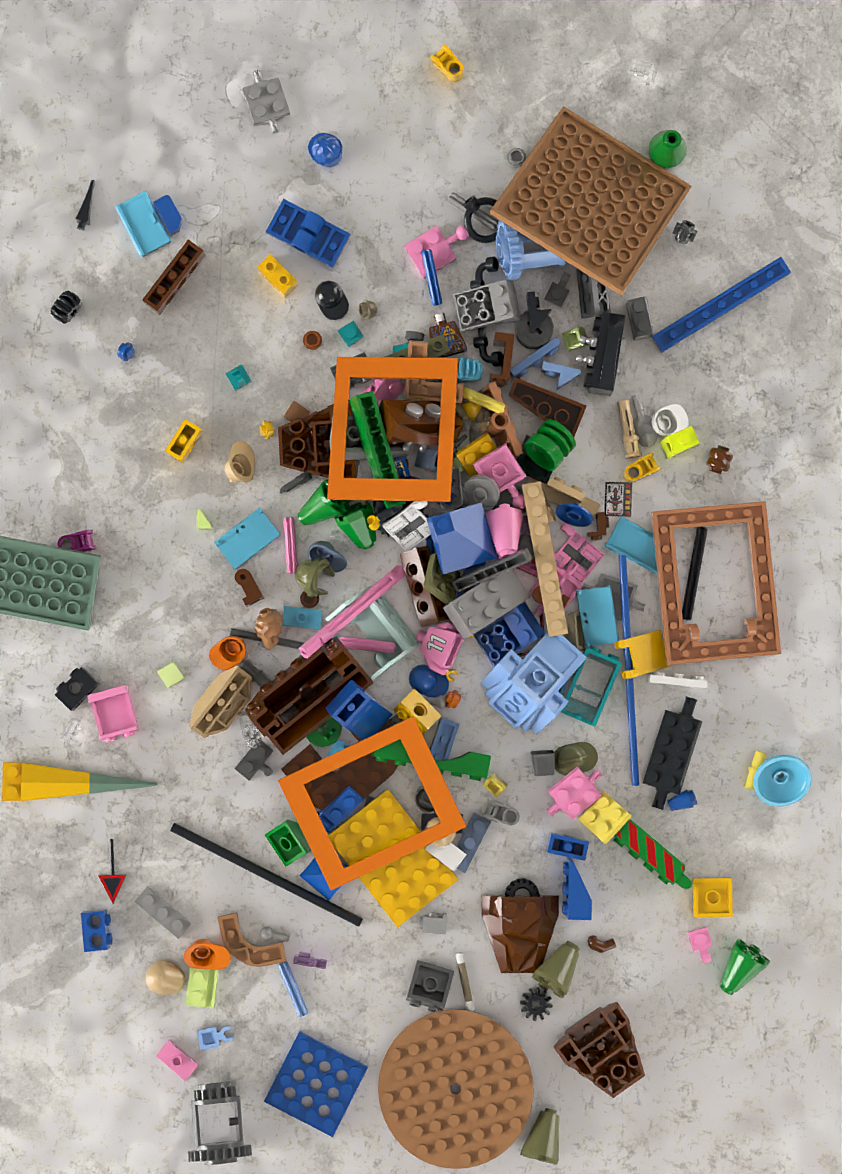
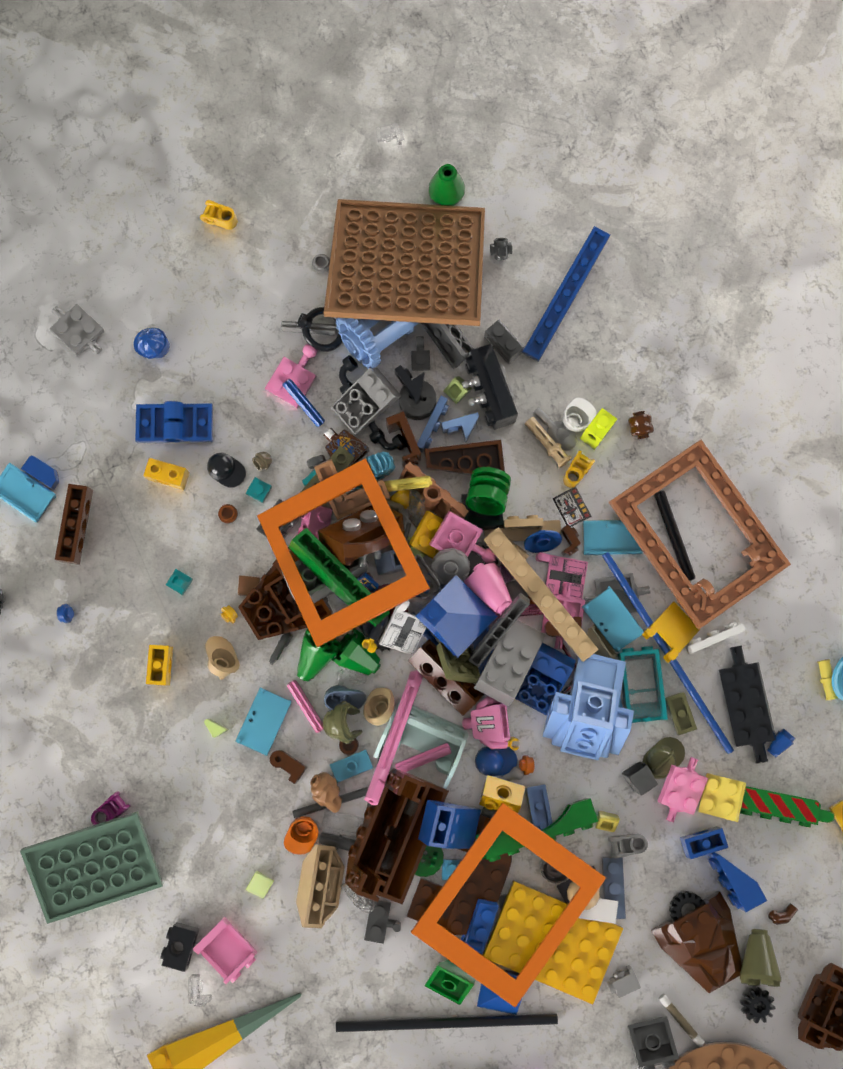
camera: 30 degrees left, 5 degrees down
none -> tan hat [363,688,394,726]
none -> olive plate [665,692,697,735]

